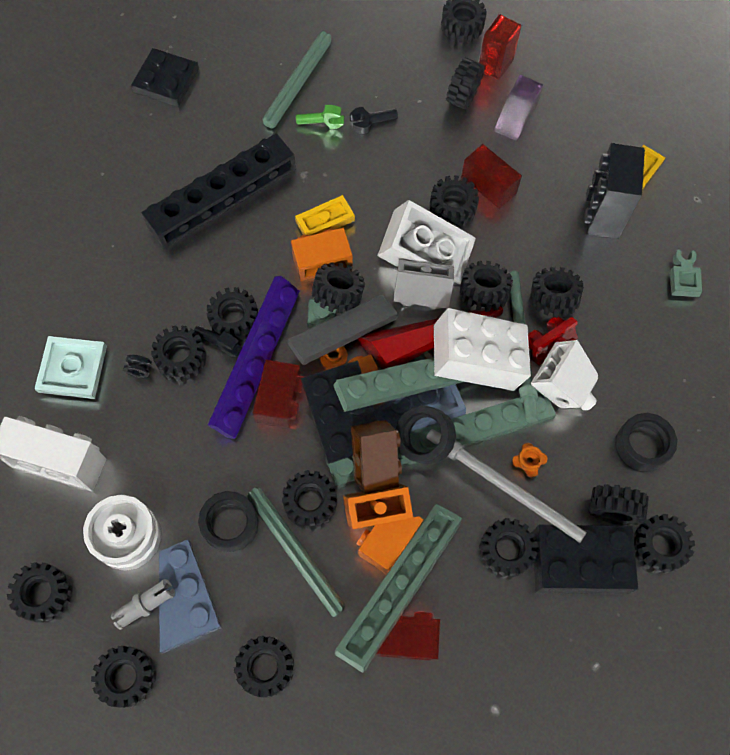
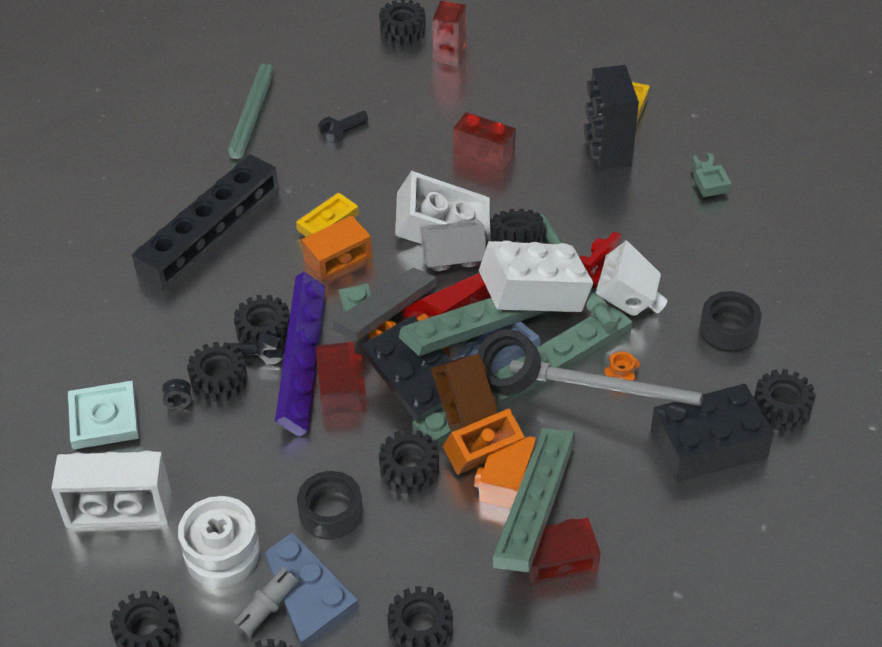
camera: 15 degrees left, 20 degrees down
black plate [131,48,199,107] -> none
sand green axle [247,487,345,616] -> none
bright green bar [296,105,345,129] -> none
black tyre [312,262,365,313] -> none
black tyre [430,175,479,227] -> none
black tyre [446,57,485,109] -> none
black tyre [479,518,538,578] -> none
clear purple slope [494,75,544,141] -> none
black tyre [530,267,584,317] -> none
black tyre [589,484,649,525] -> none

